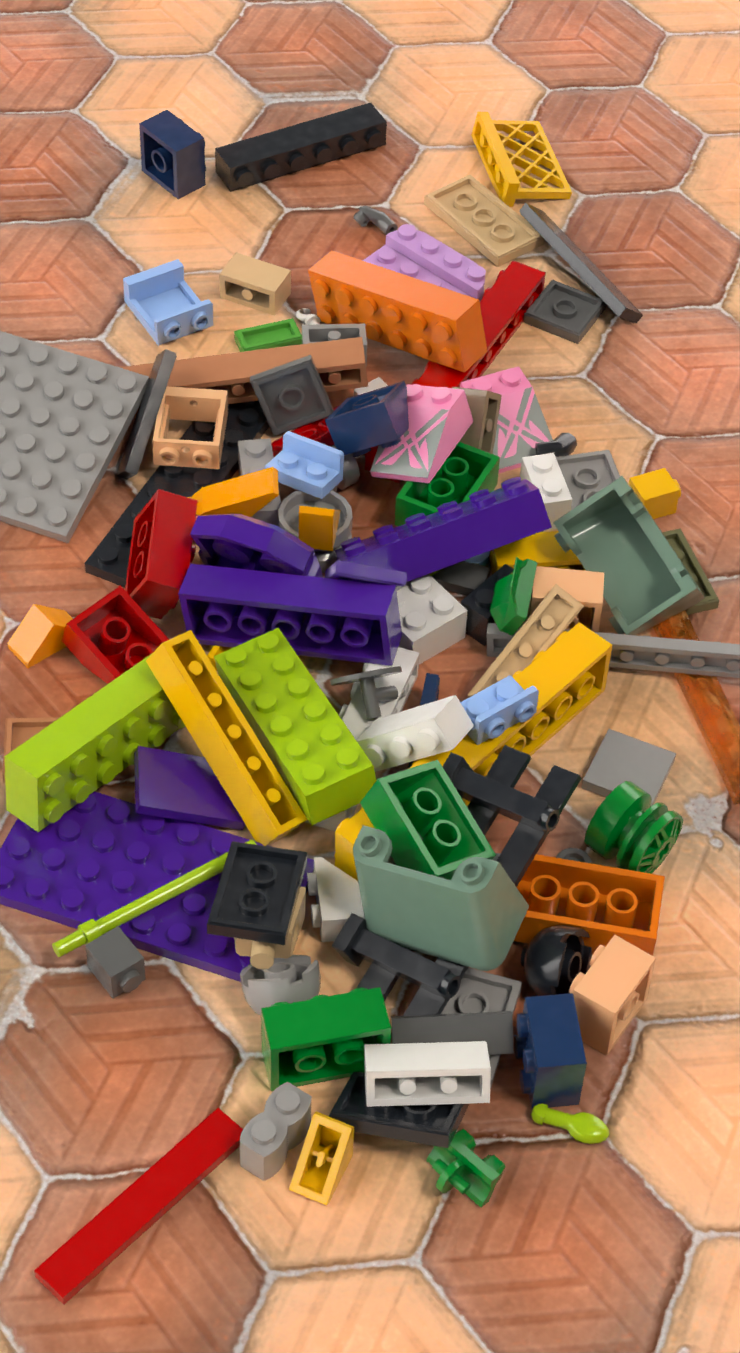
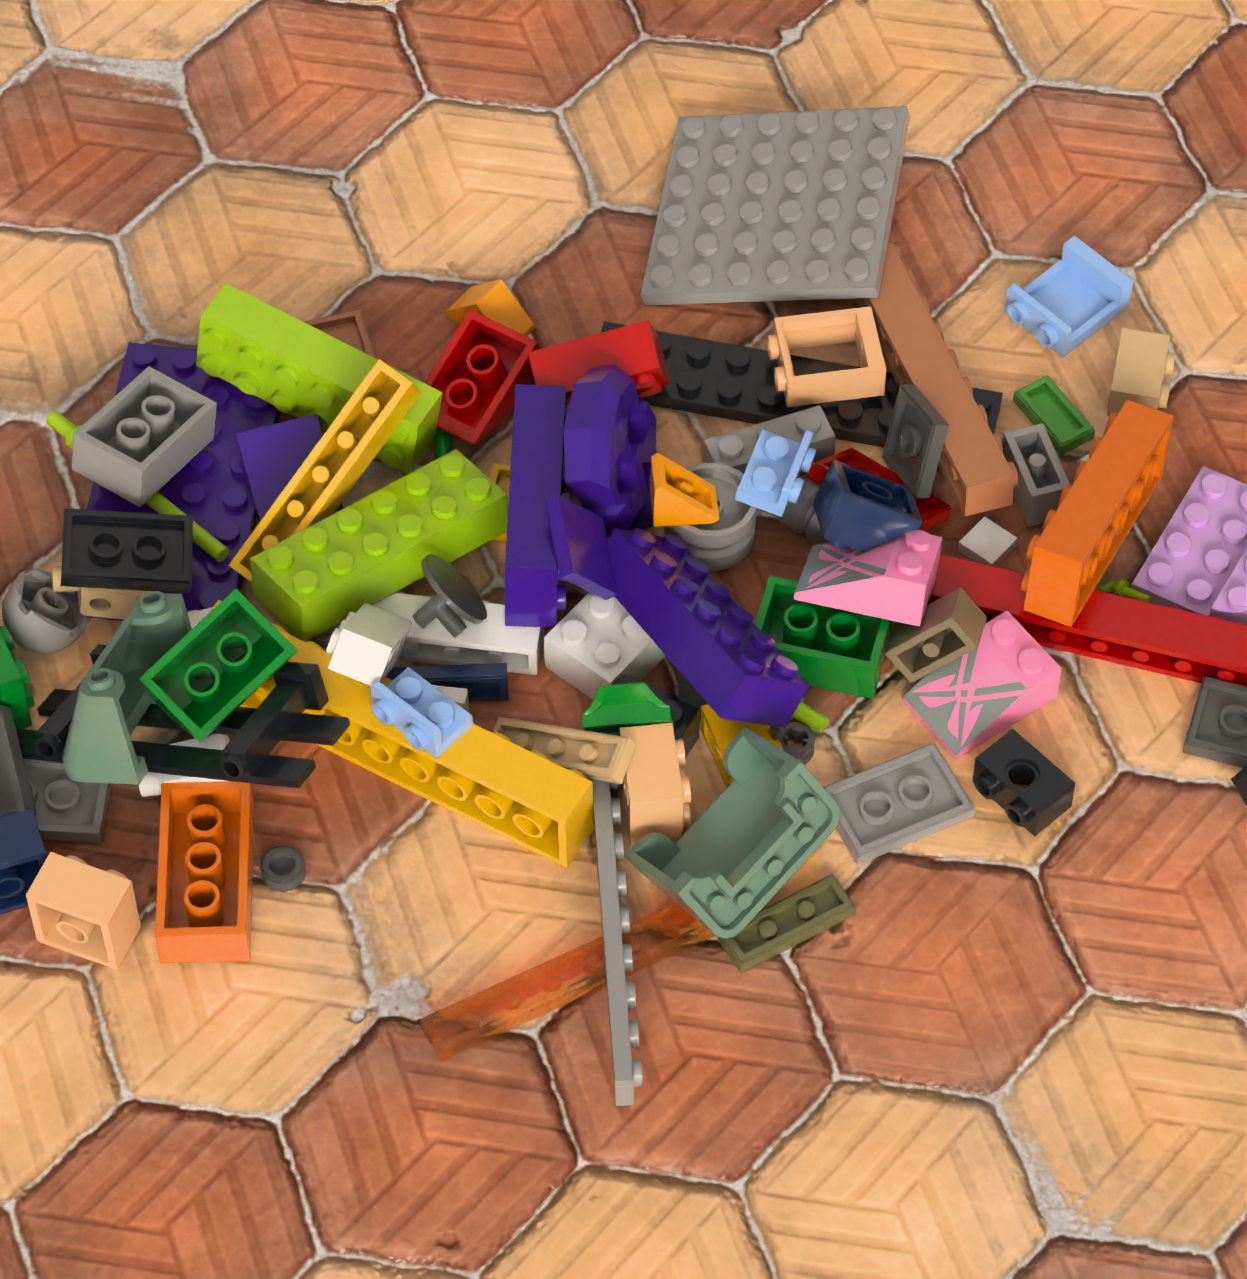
camera: 80 degrees right, 5 degrees up
dark grey brick [85,926,146,999] -> none
tile [116,349,177,480] -> none
light orange slope [188,467,279,517] -> none
white brick [520,453,572,531] -> none
black cylinder [521,925,592,996] -> none
black arm [535,433,577,457] -> none
light grey tile [582,729,676,807] -> none
green wheel [584,781,683,874] -> none
yellow brick [629,468,681,519] -> none
none -> light grey brick [72,366,217,507]
none -> black brick [972,728,1075,836]

